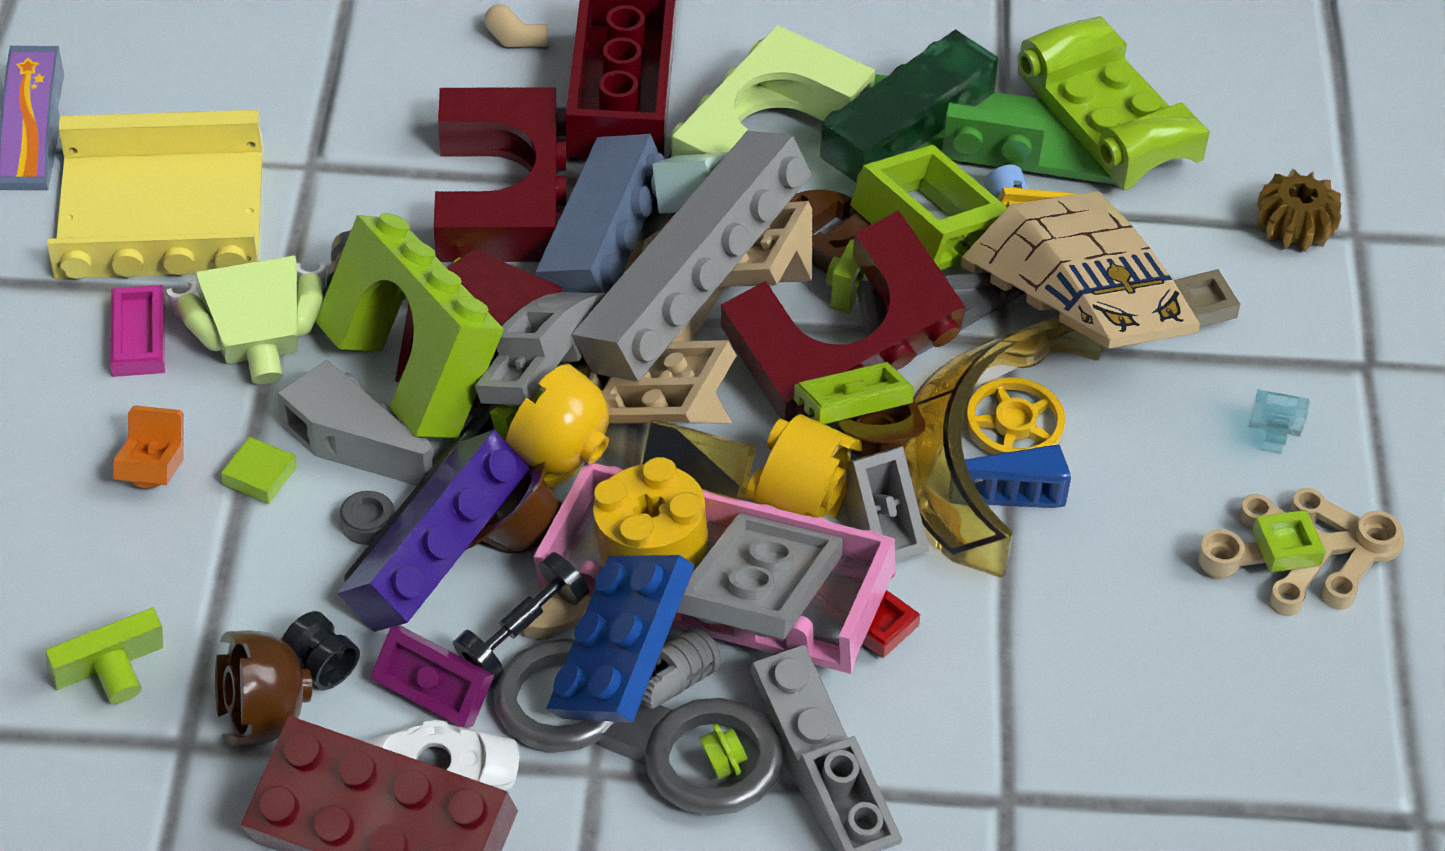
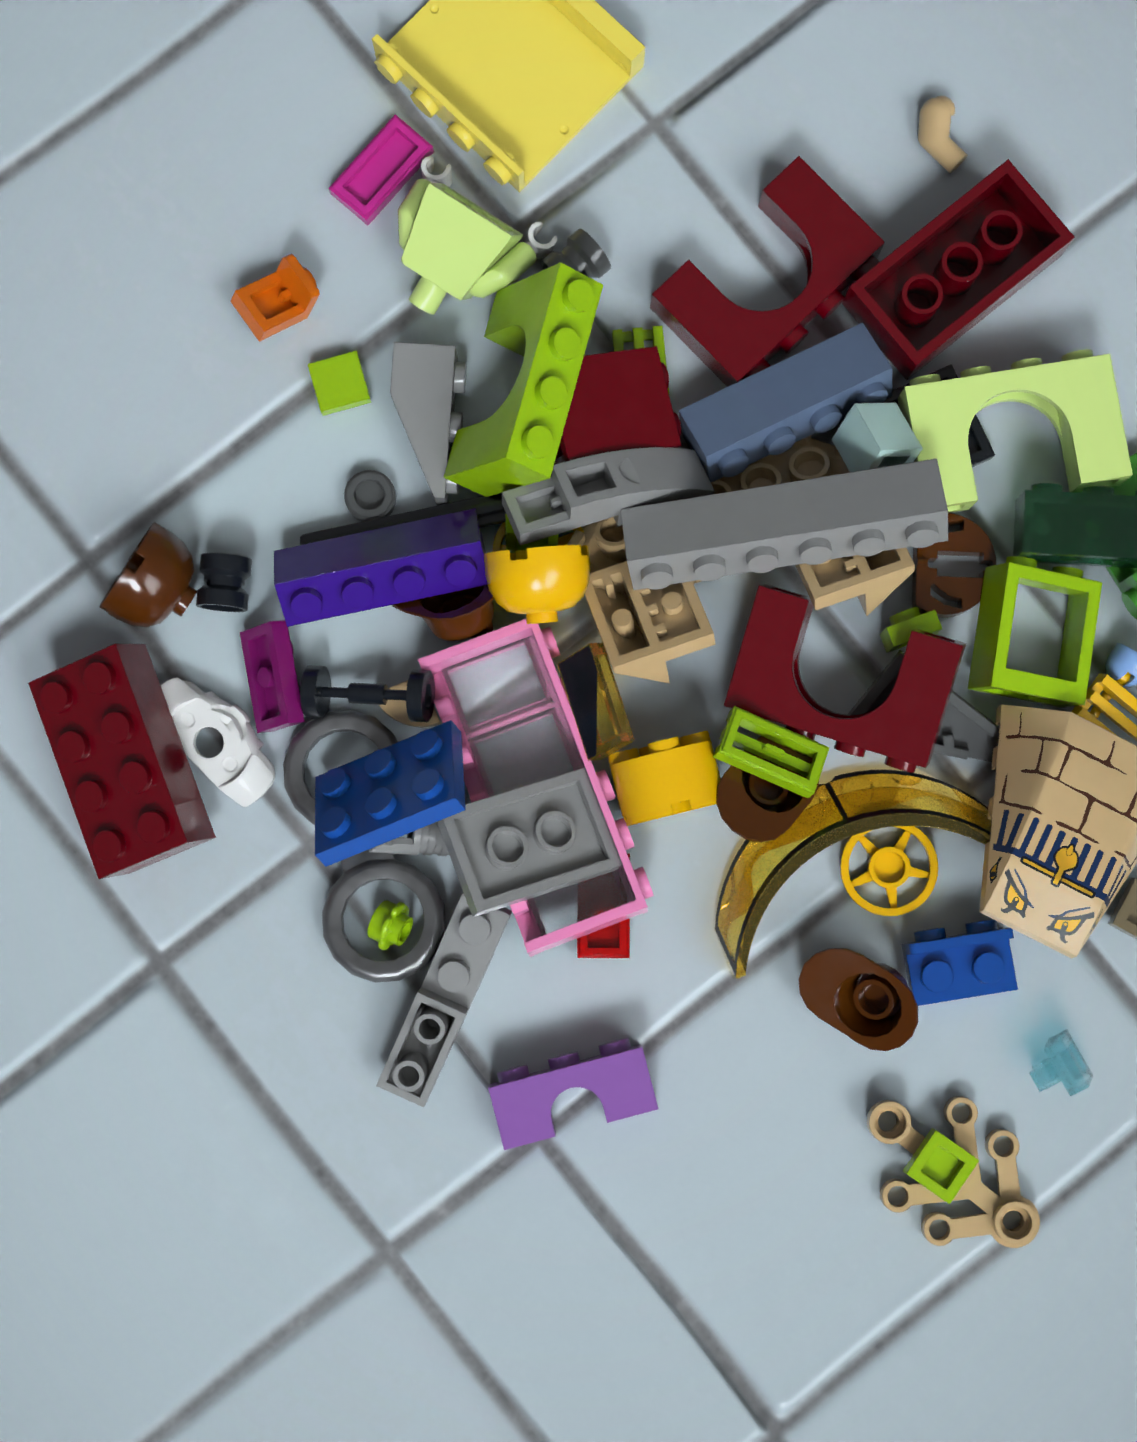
camera: 50 degrees right, 35 degrees up
lime tile [45,607,163,704] -> none
yellow brick [593,457,709,573] -> none
light grey slope [845,446,929,562] -> none
blue slope [951,445,1071,508] -> none
none -> medium lavender arch [488,1038,659,1150]
none -> reddish brown piece [799,948,918,1051]
none -> blue bracket [901,919,1018,1006]

